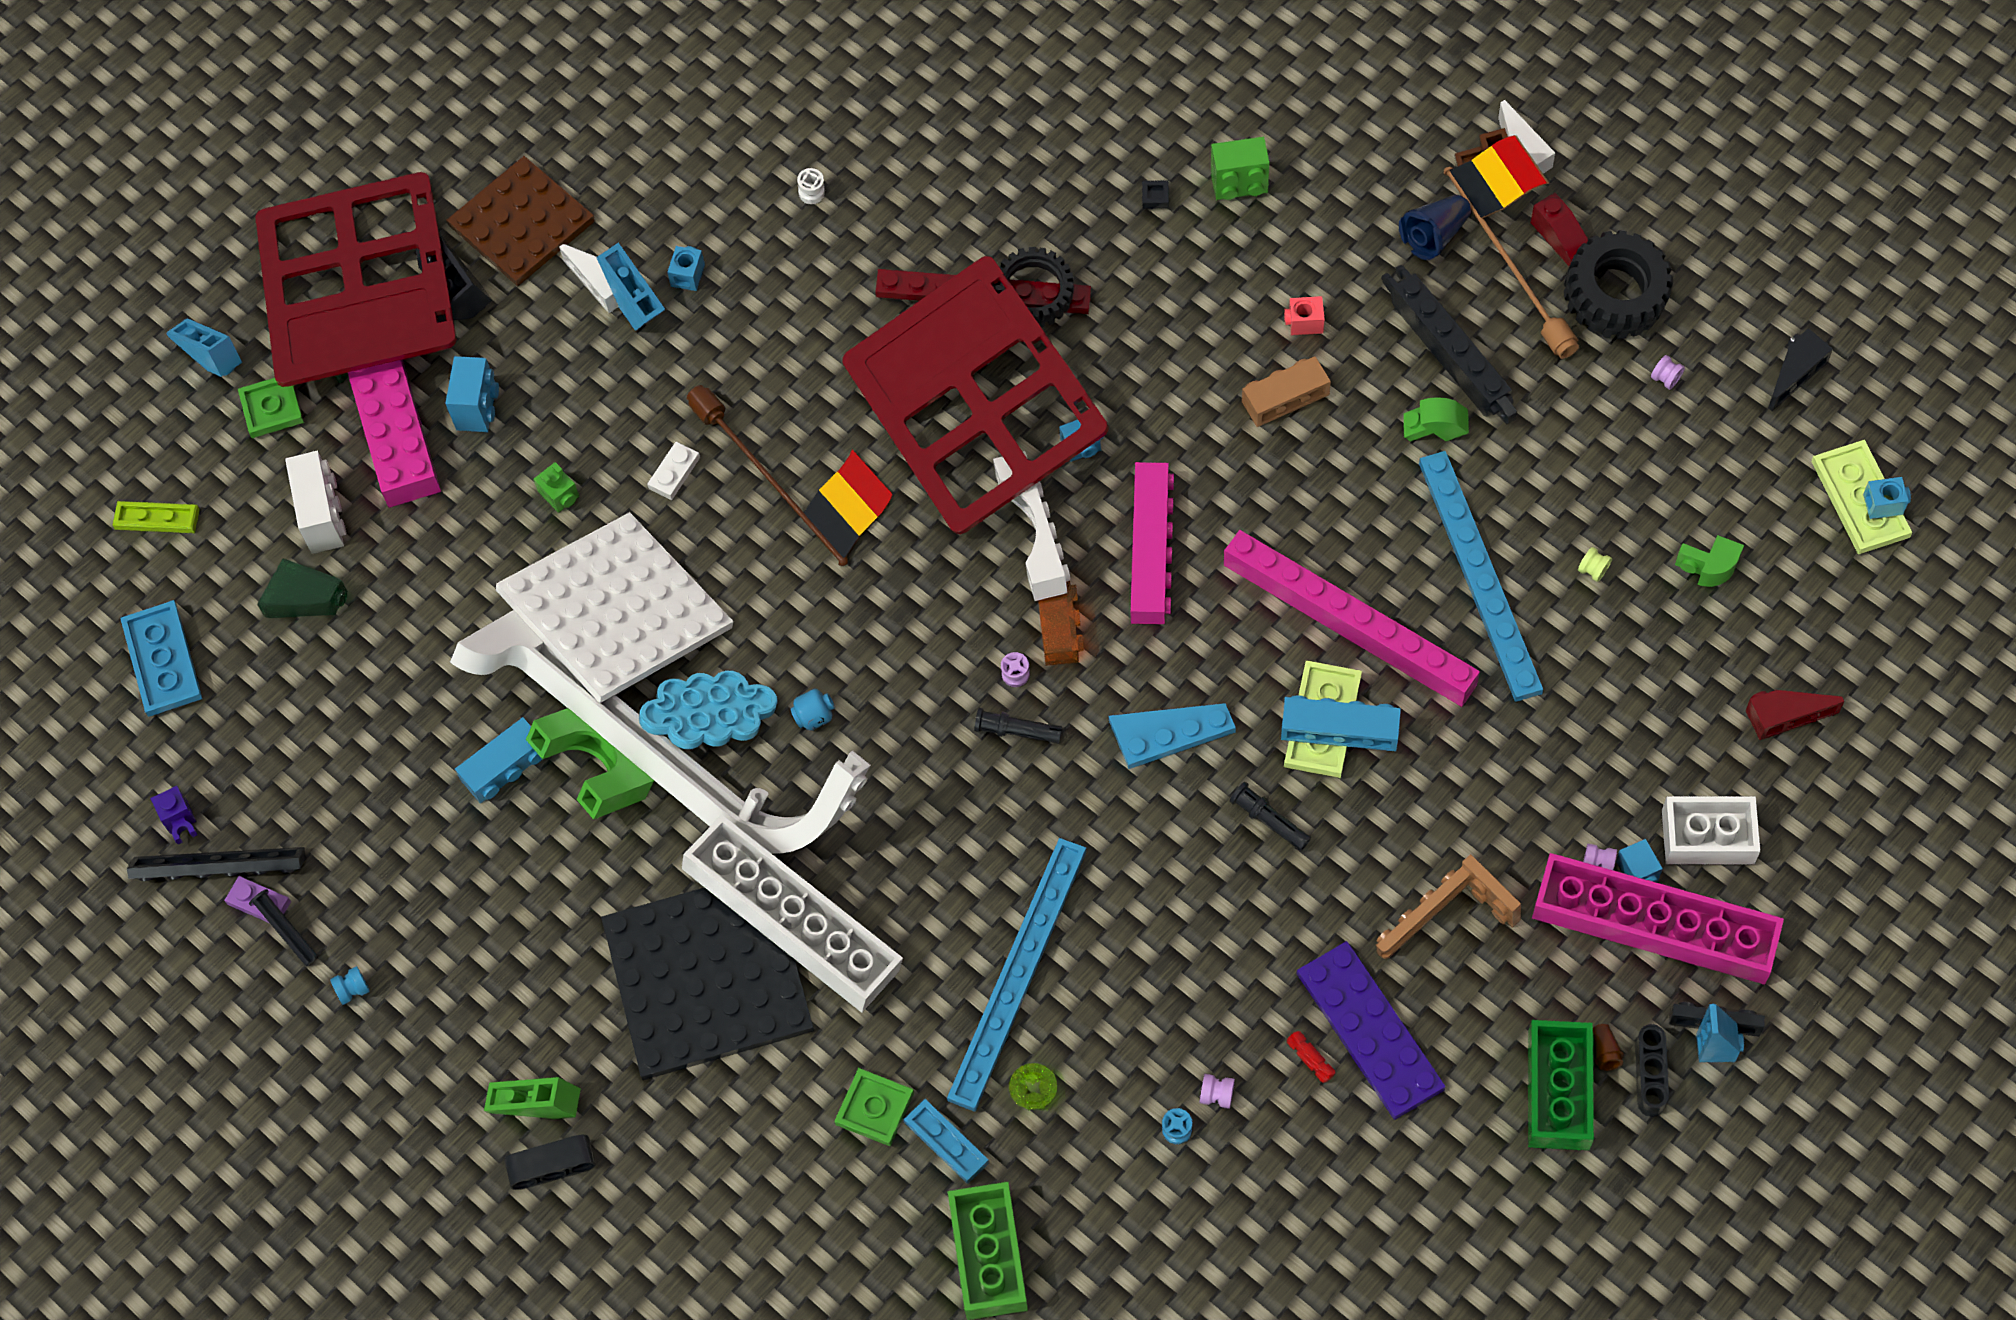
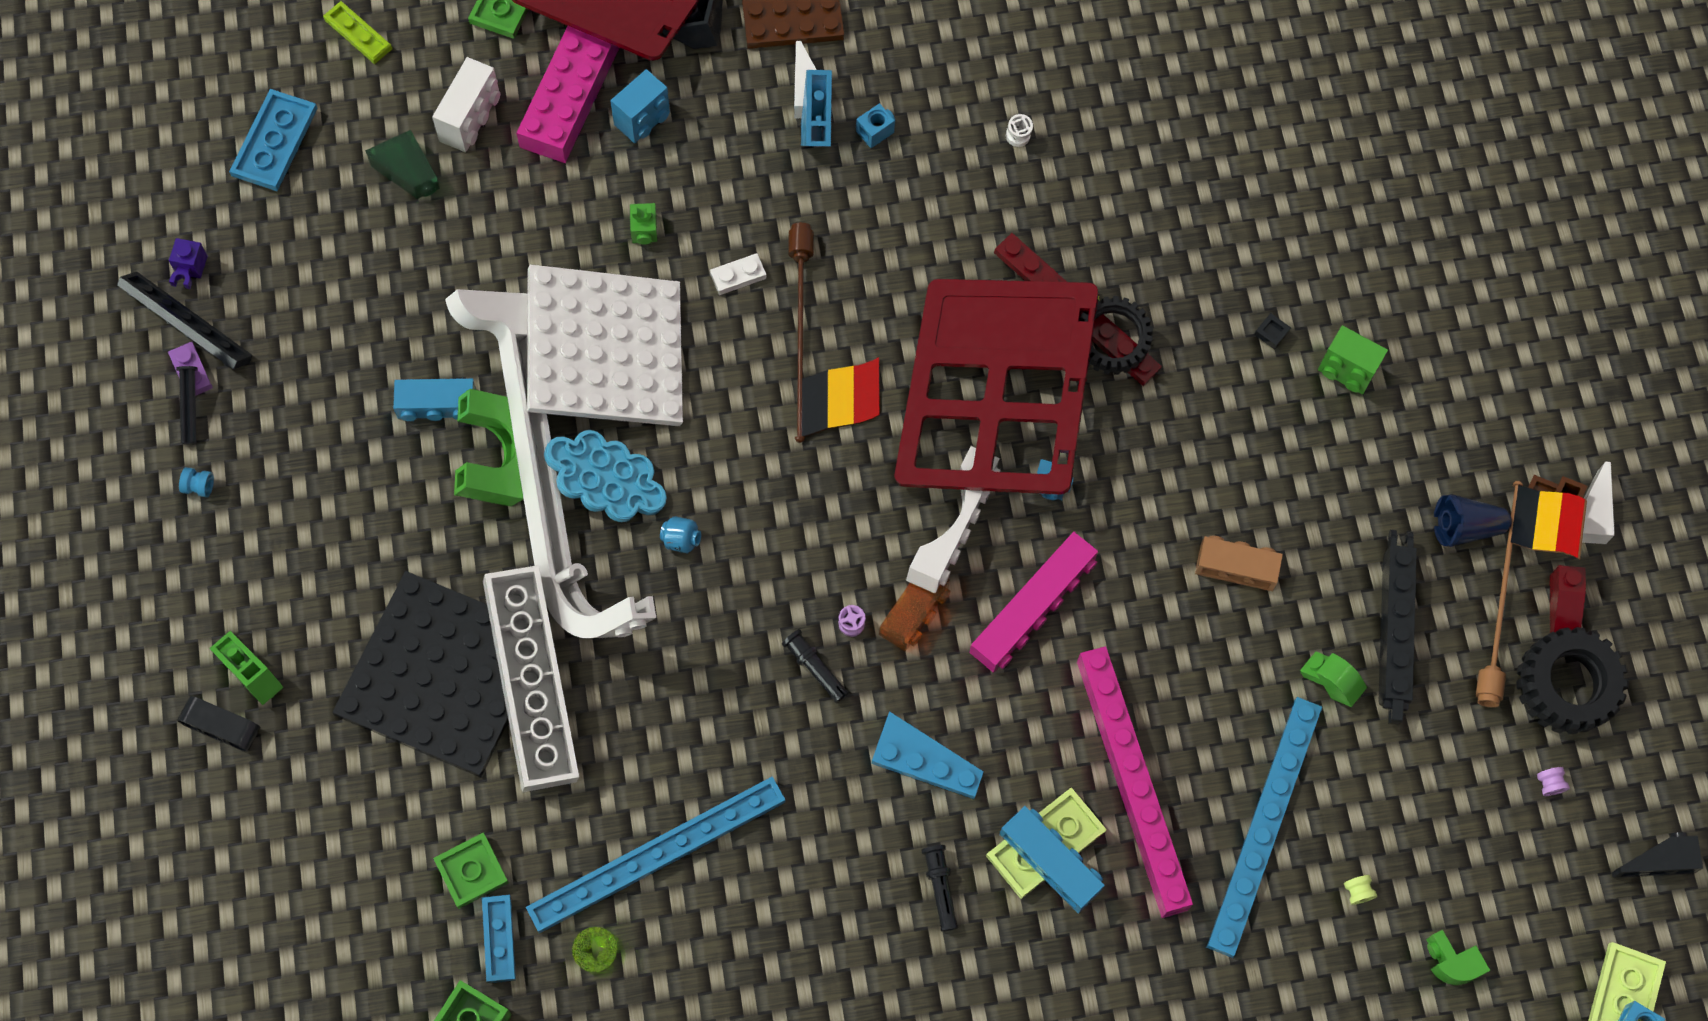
camera: 30 degrees right, 5 degrees up
coral brick [1284,296,1325,335] -> none

